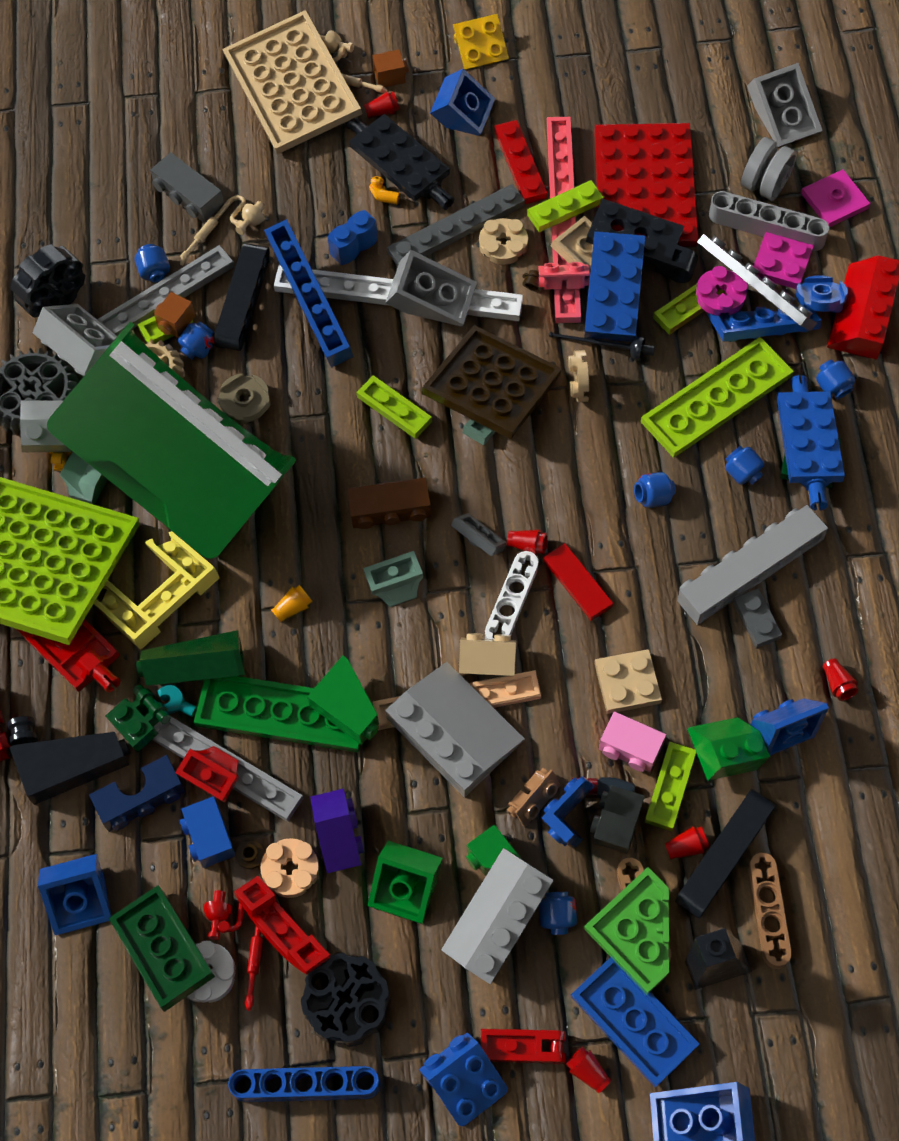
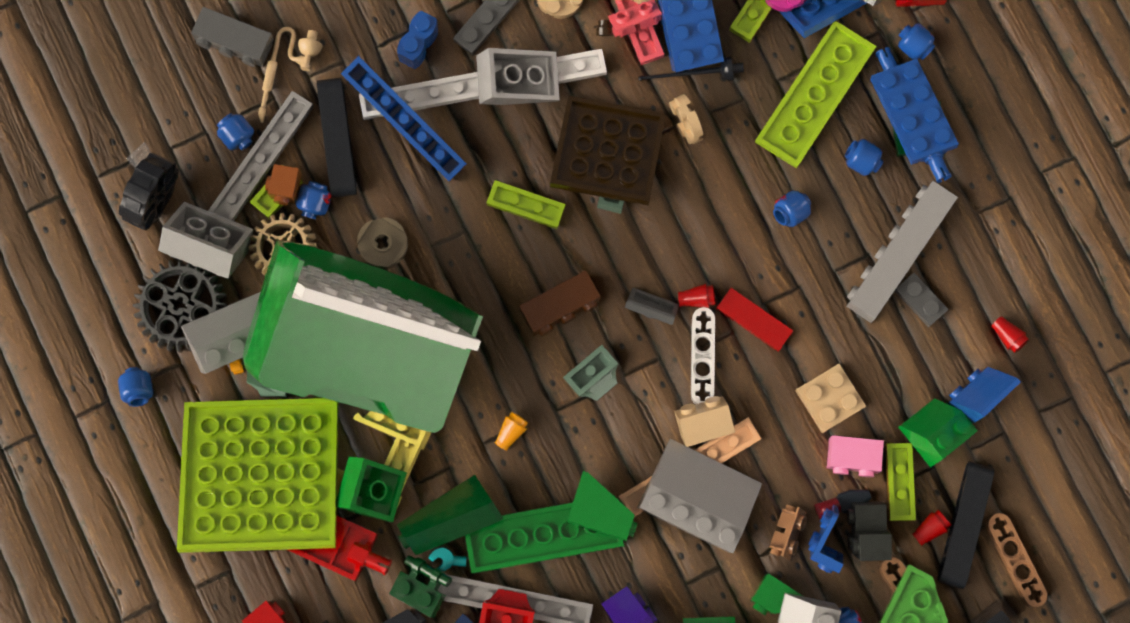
camera: 25 degrees left, 15 degrees up
none -> green slope [336,457,407,522]

